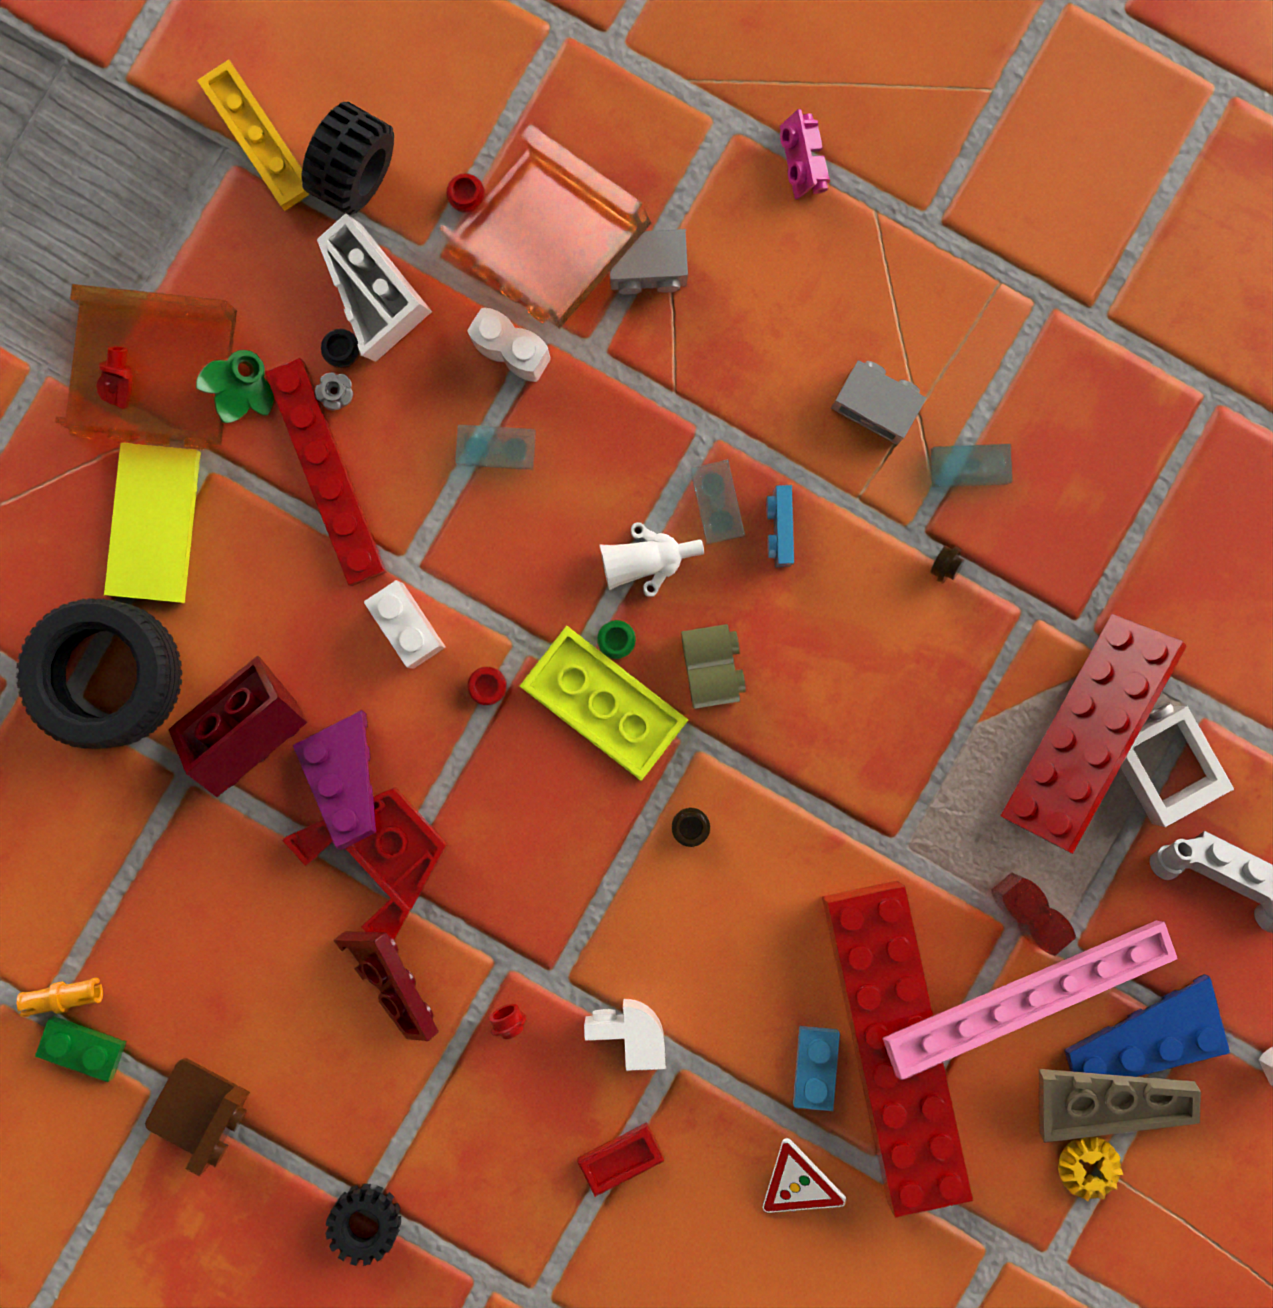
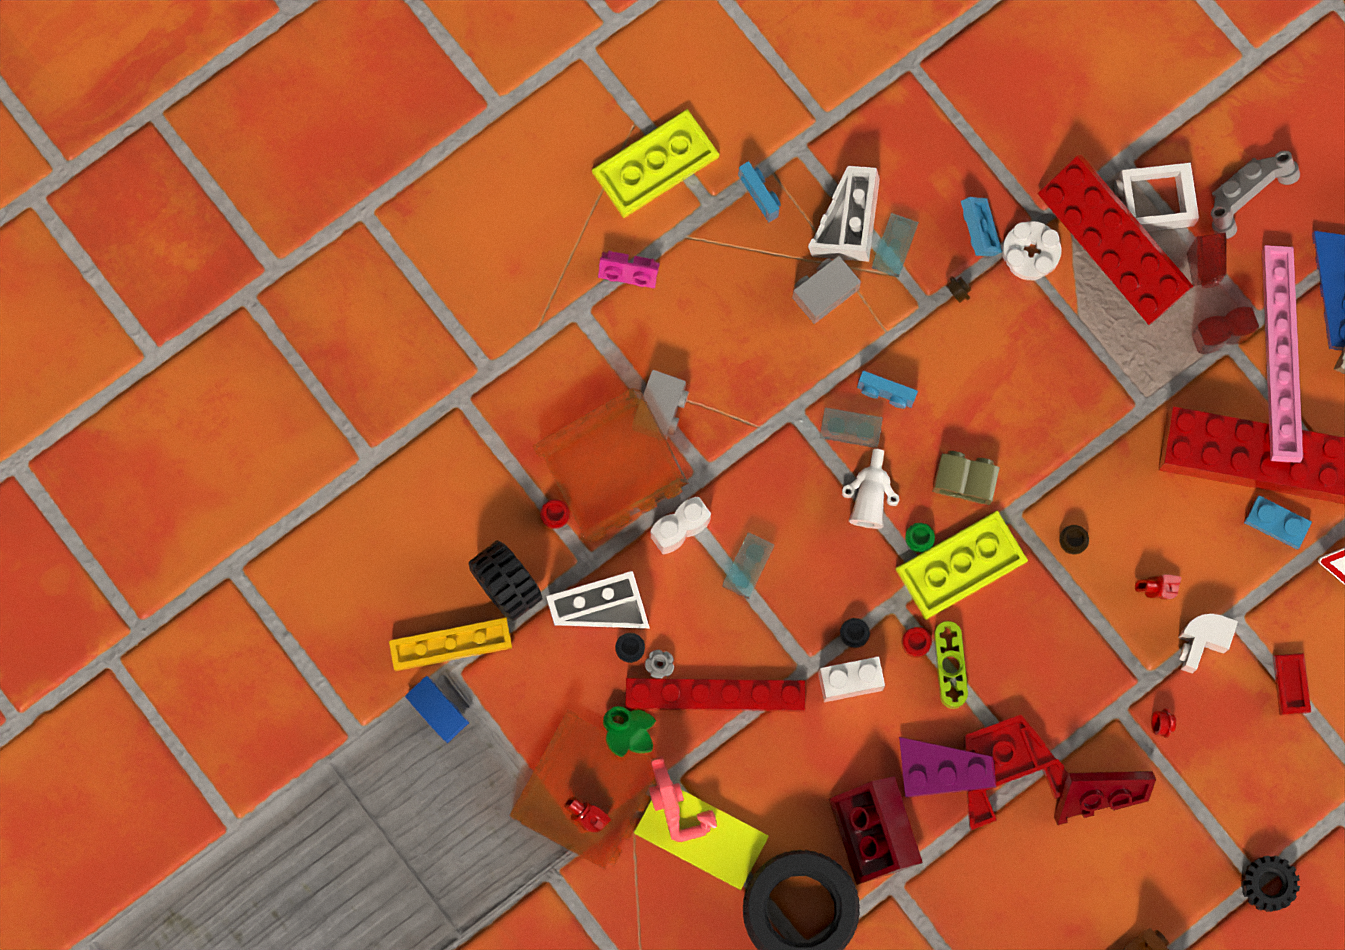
camera: 75 degrees left, 10 degrees down
none -> blue slope [405,676,469,743]
none -> neon yellow tile [592,109,720,218]
none -> coral animal [649,756,717,842]
none -> dark azure plate [738,161,781,223]
none -> white wedge [808,166,880,262]
none -> black plate [840,618,870,648]
none -> lime beam [934,621,968,709]
none -> dark azure plate [961,197,1002,256]
none -> white plate [1002,221,1061,280]
none -> red piece [1135,575,1181,600]
none -> clear red slope [1187,232,1227,288]

